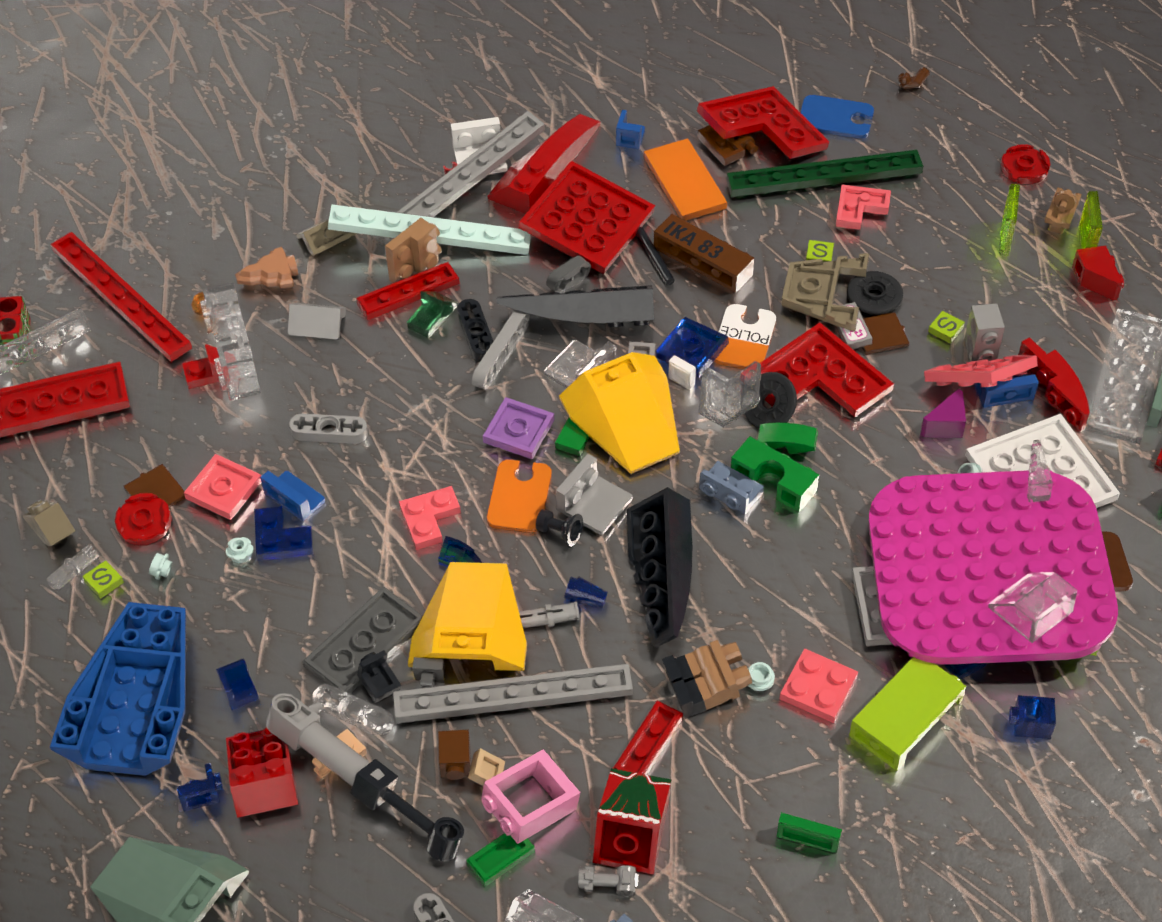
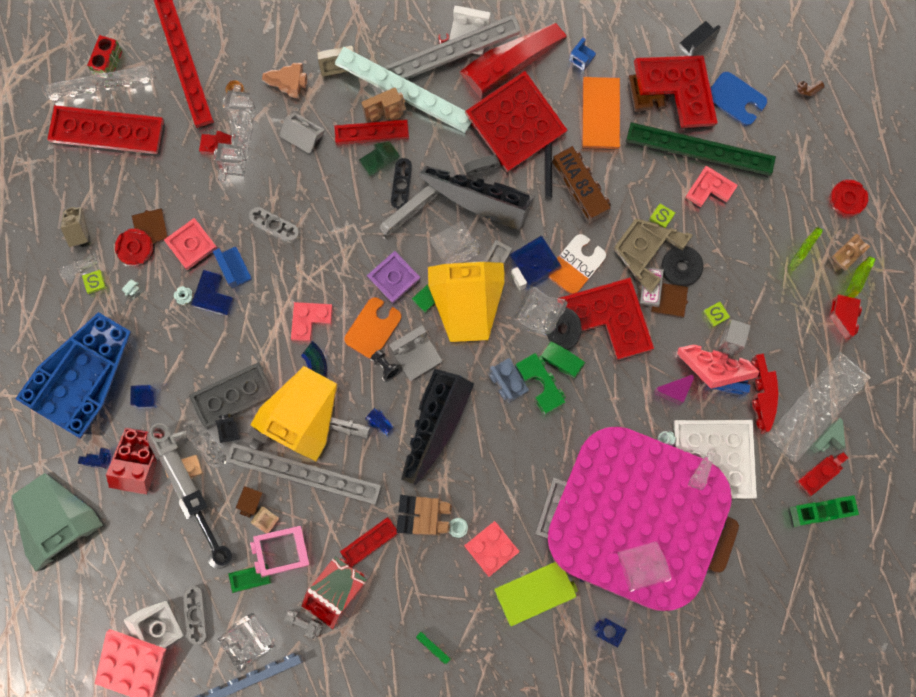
camera: 25 degrees right, 25 degrees up
none -> black panel [678,21,721,56]

